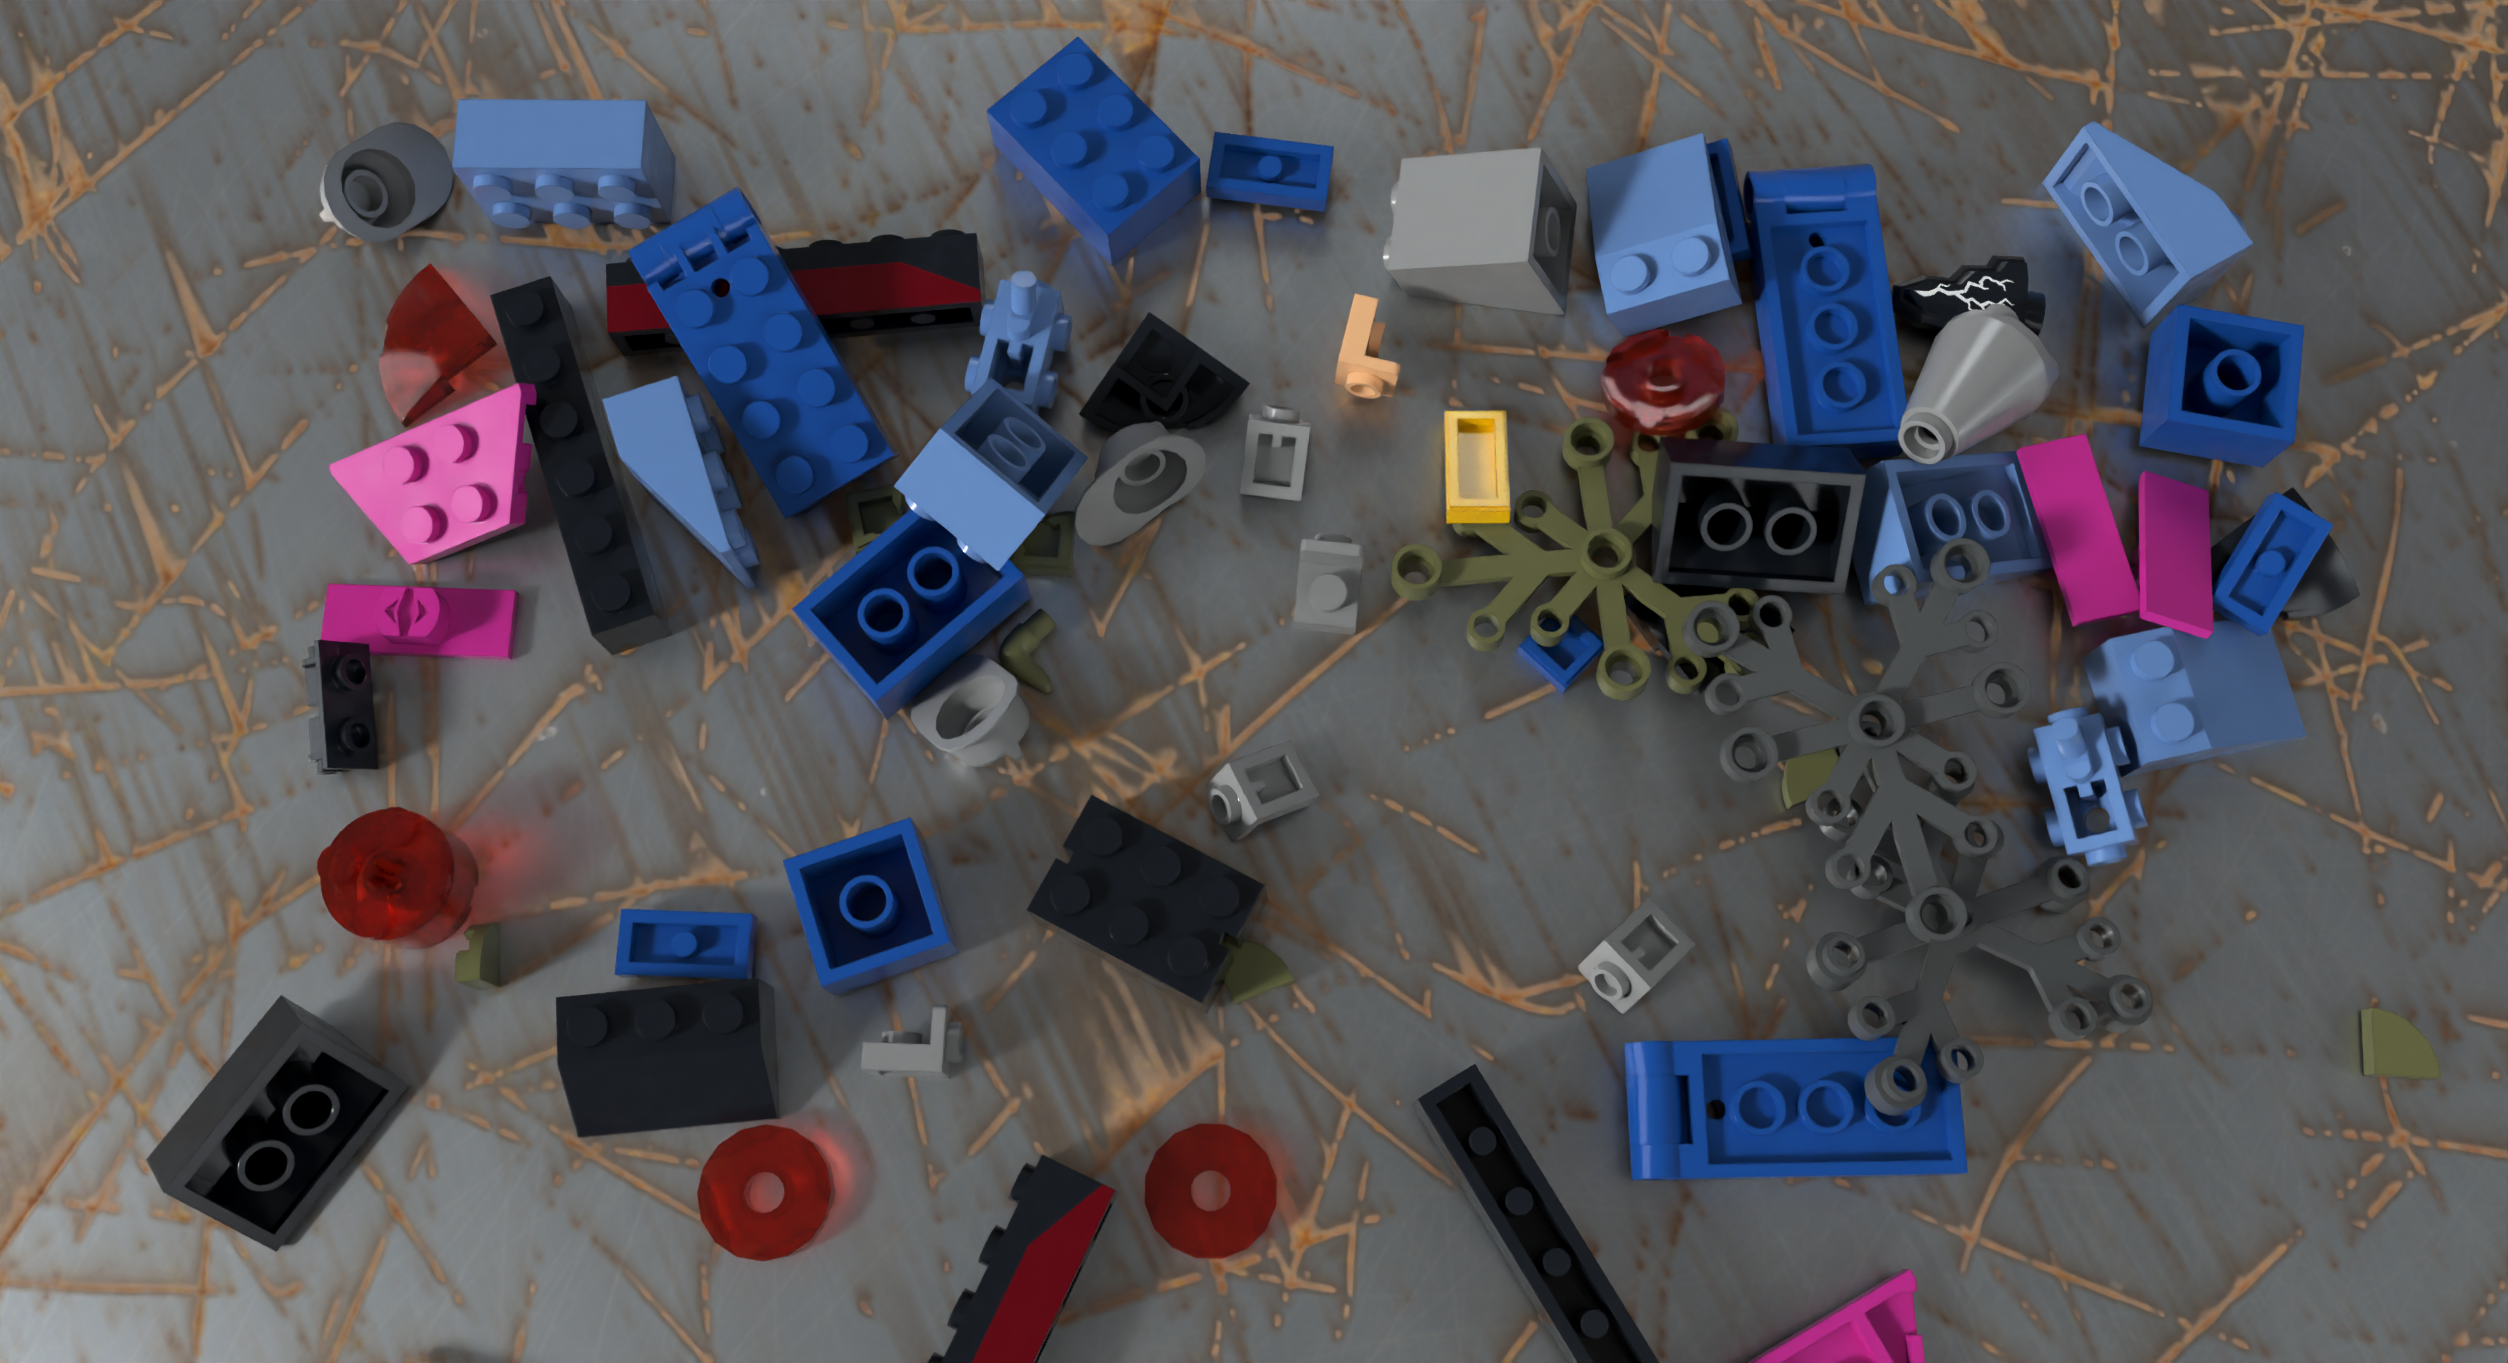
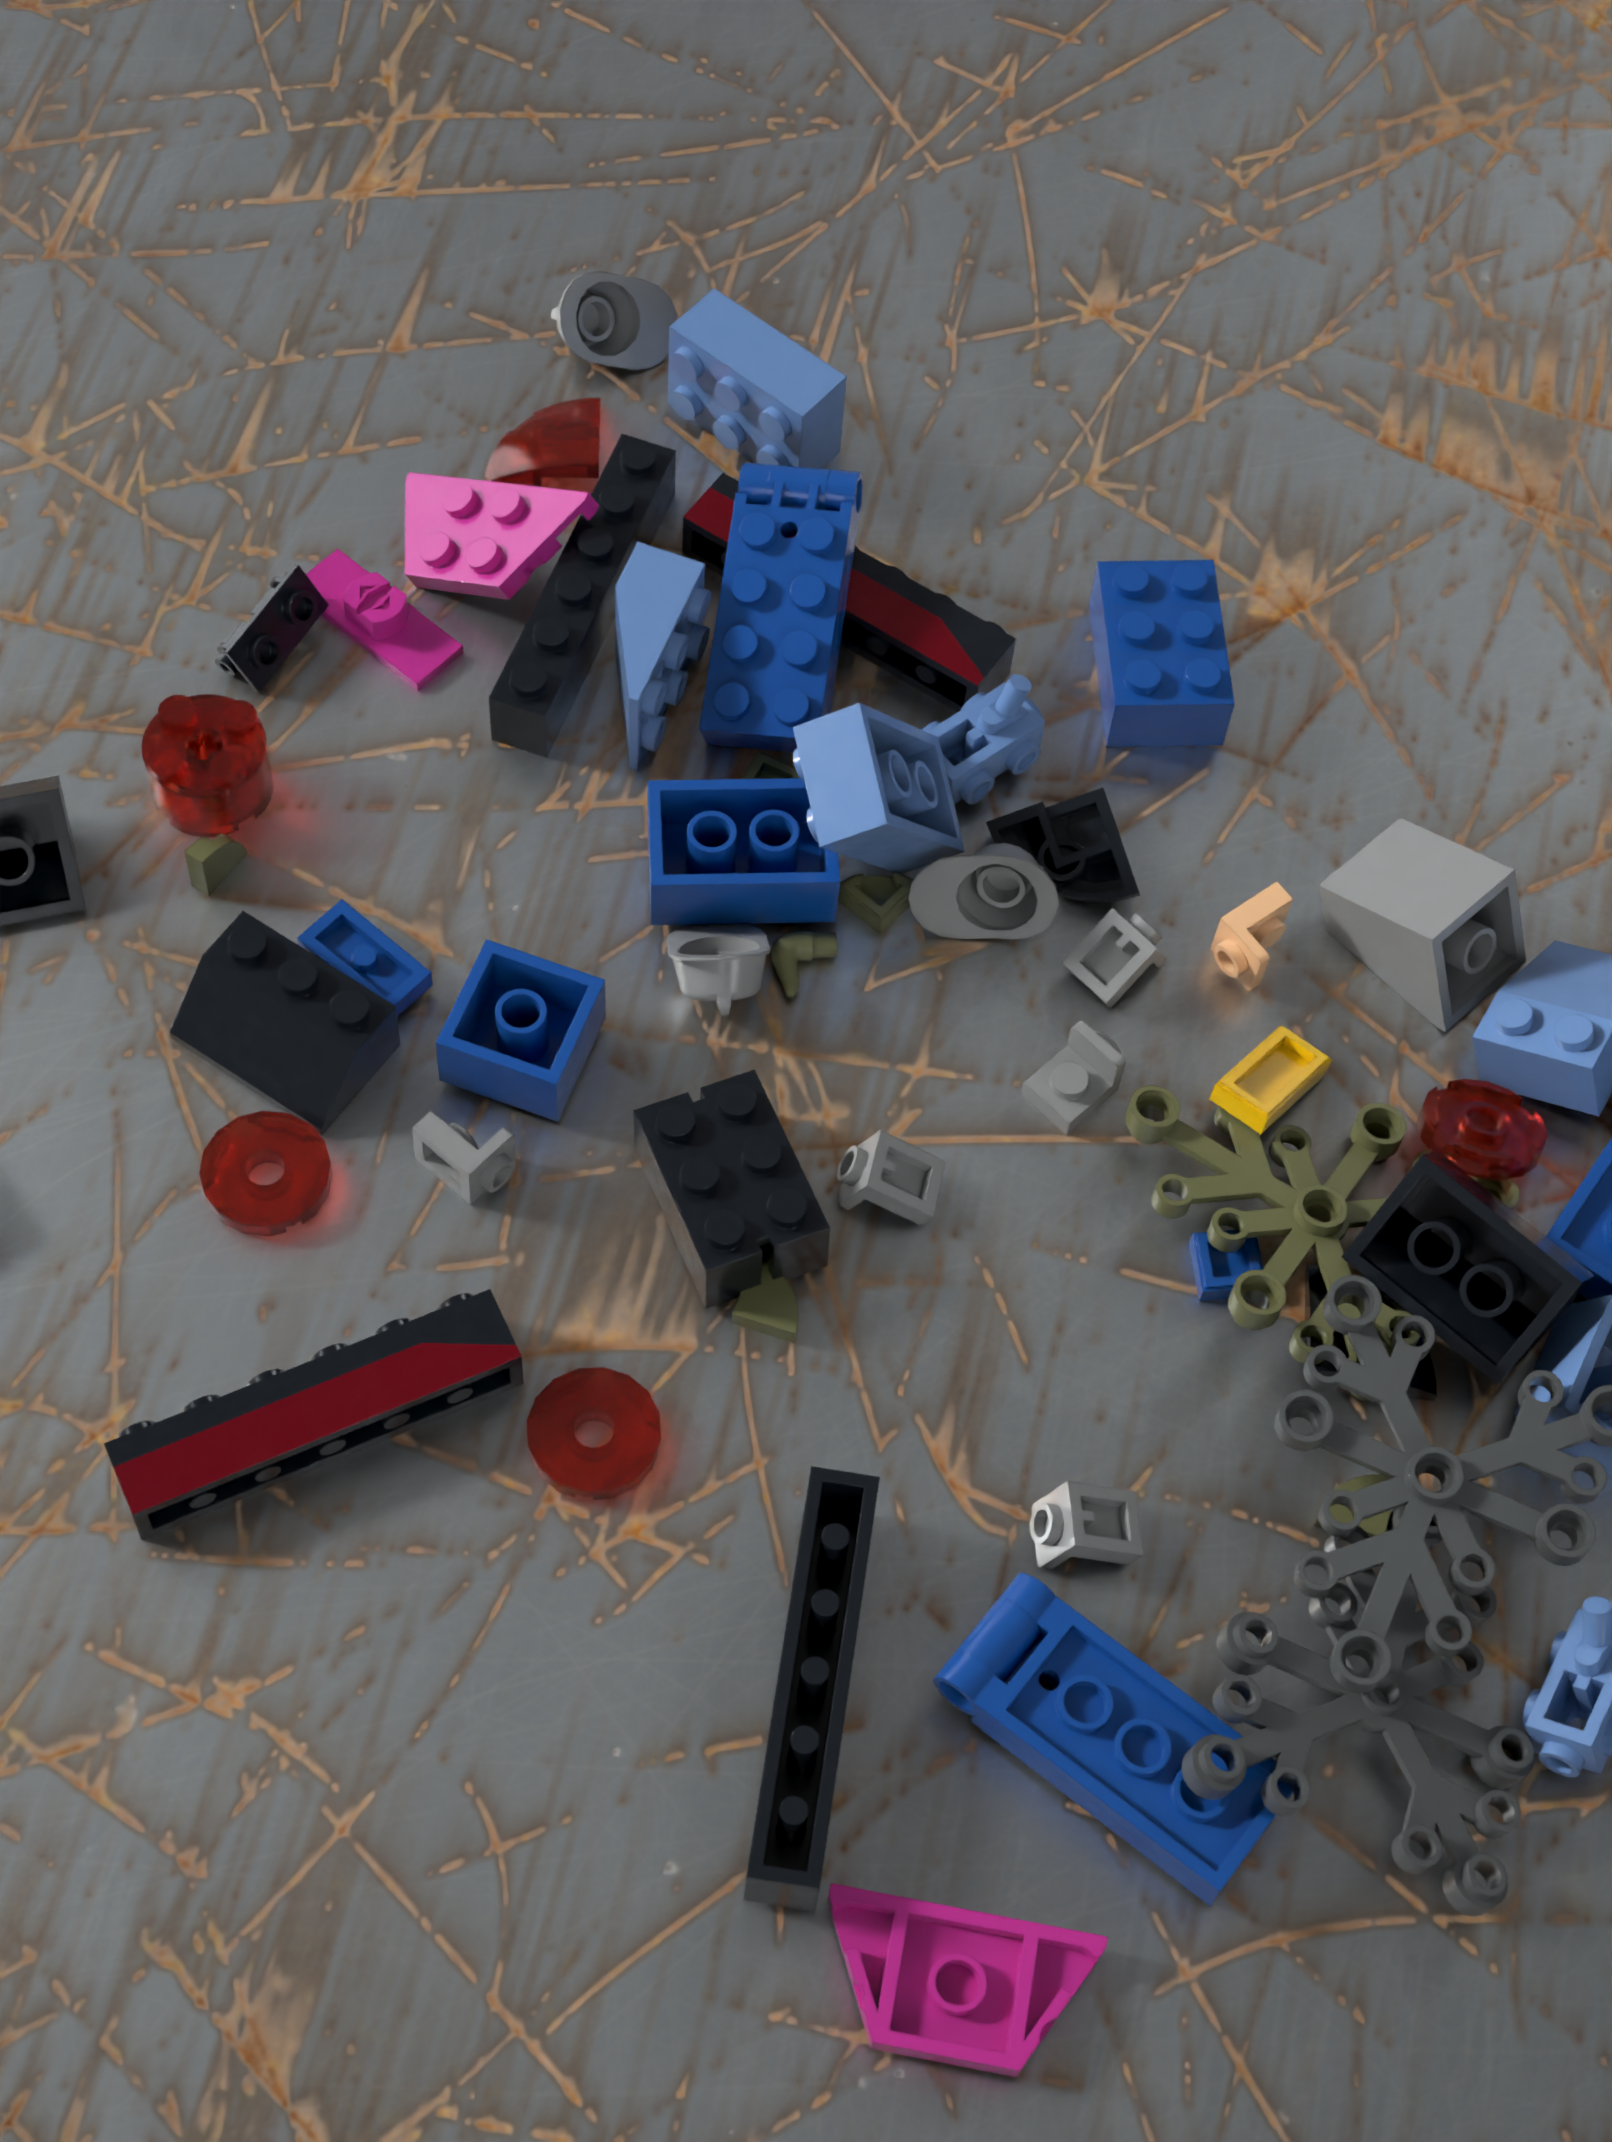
camera: 35 degrees right, 15 degrees down
blue plate [1206,132,1334,212] -> none

